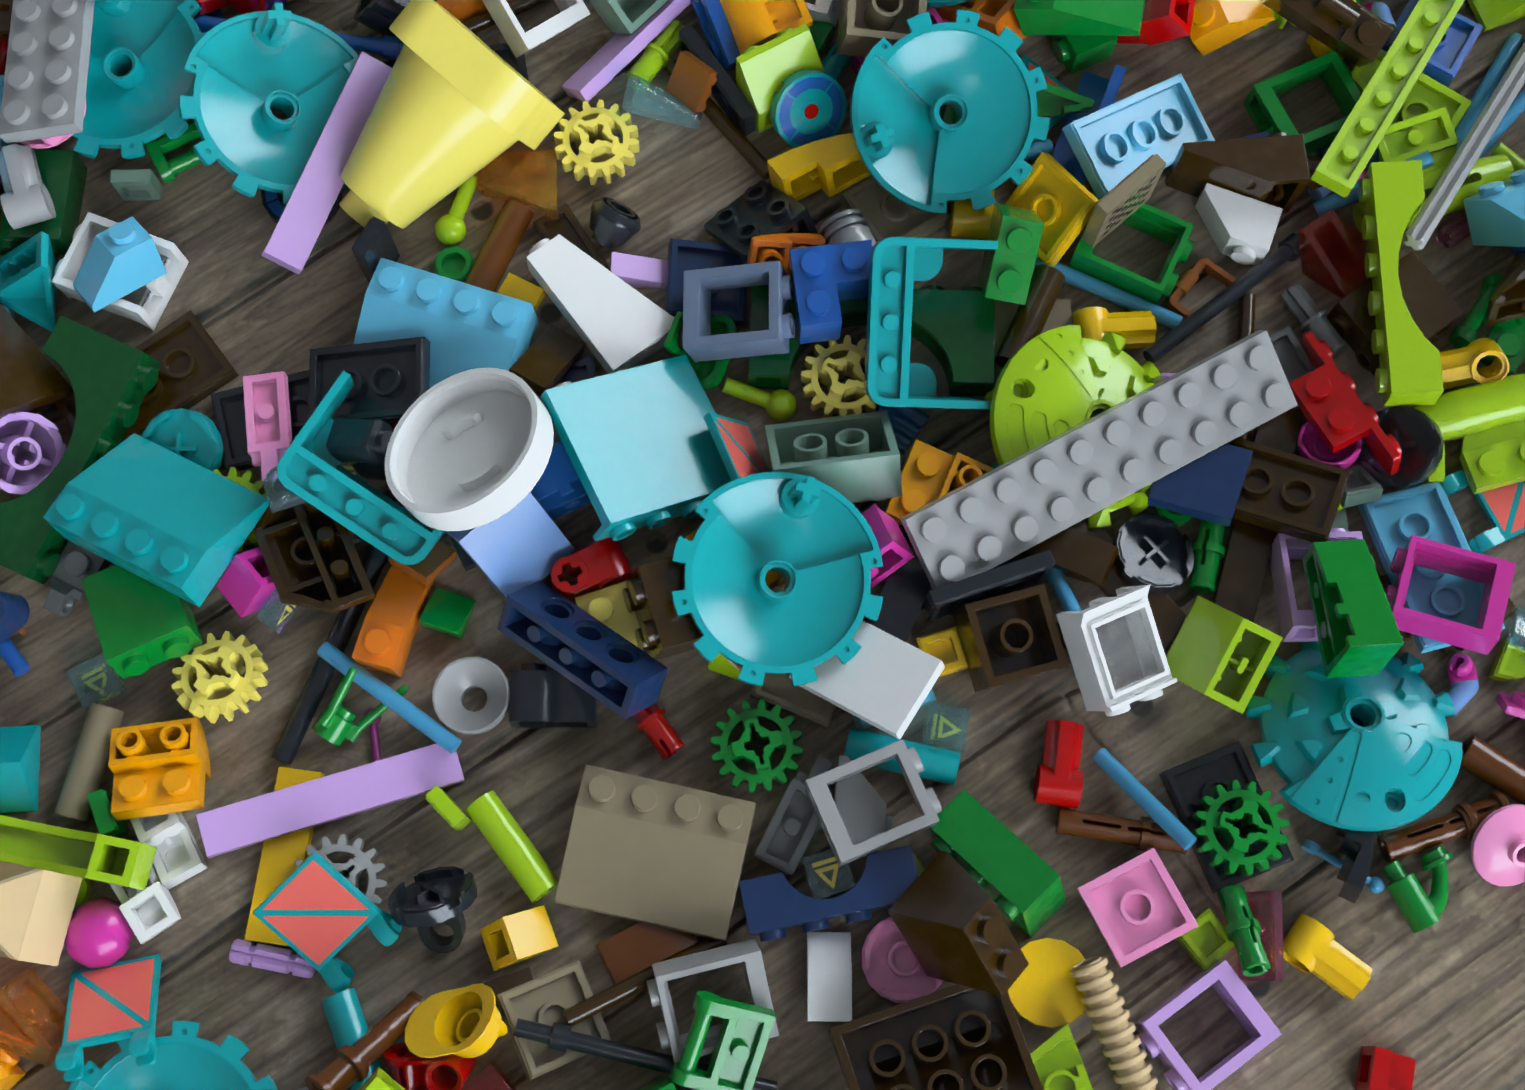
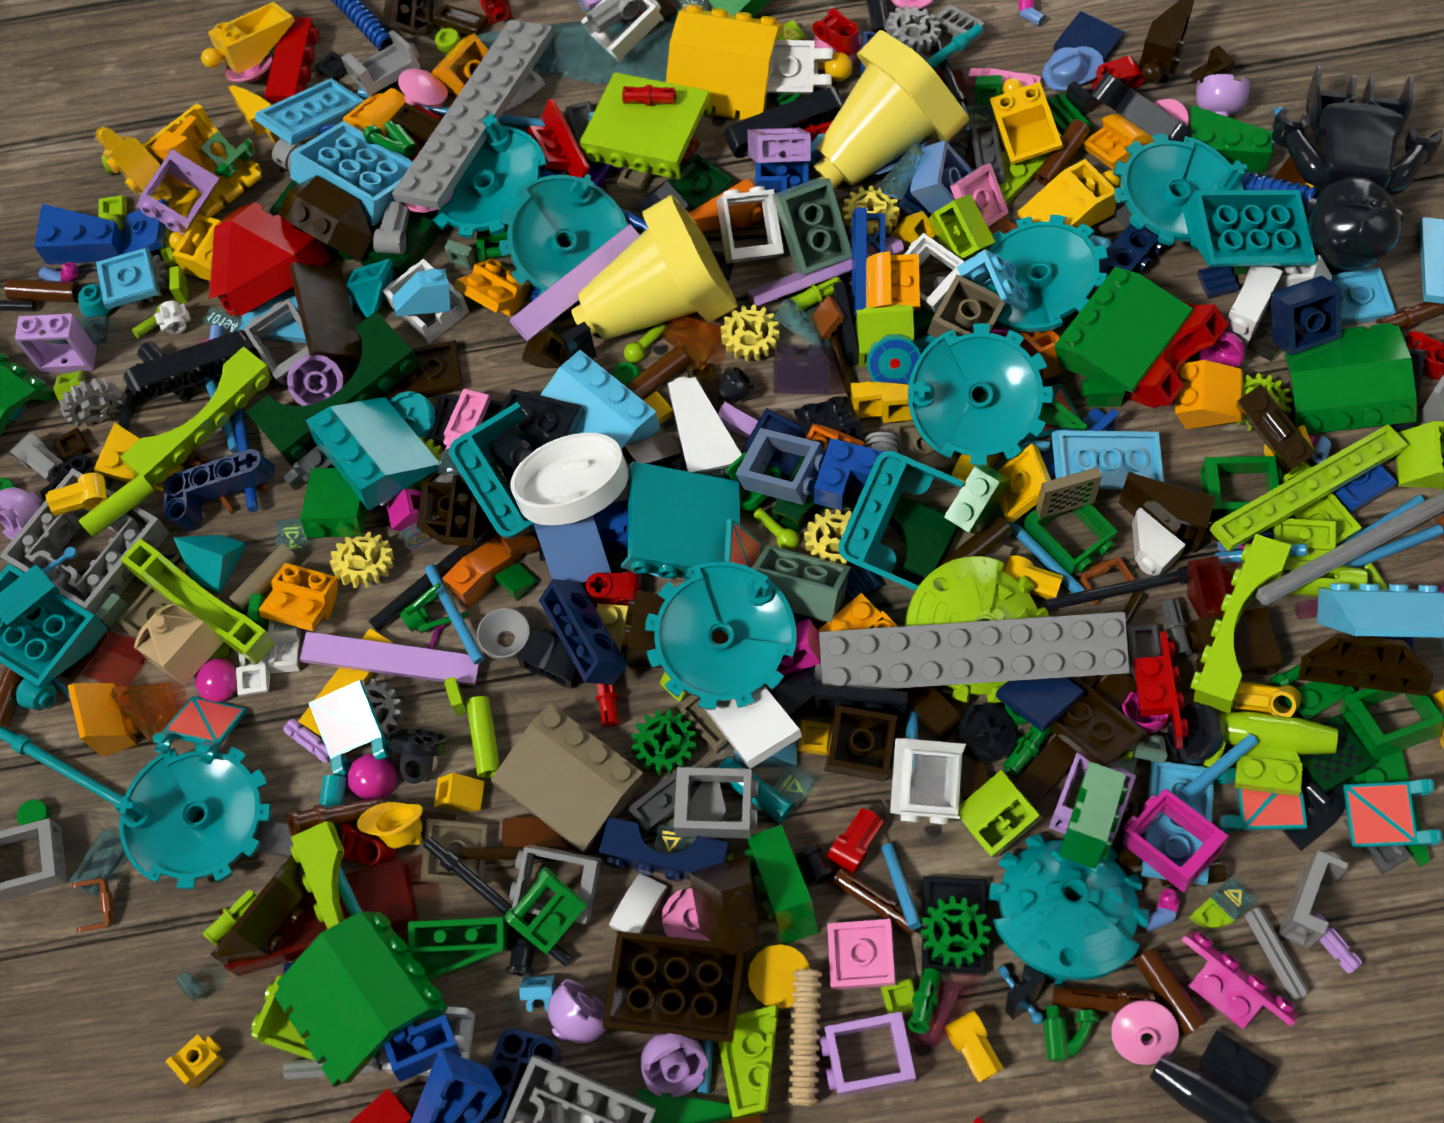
camera: 35 degrees right, 10 degrees down
none -> dark pink hair [348,754,398,799]
none -> light orange brick [454,259,532,316]
none -> dark brown brick [521,330,566,369]
none -> clear purple slope [774,344,830,394]
none -> black bush [796,845,835,887]
none -> dark azure bar [1180,734,1258,802]

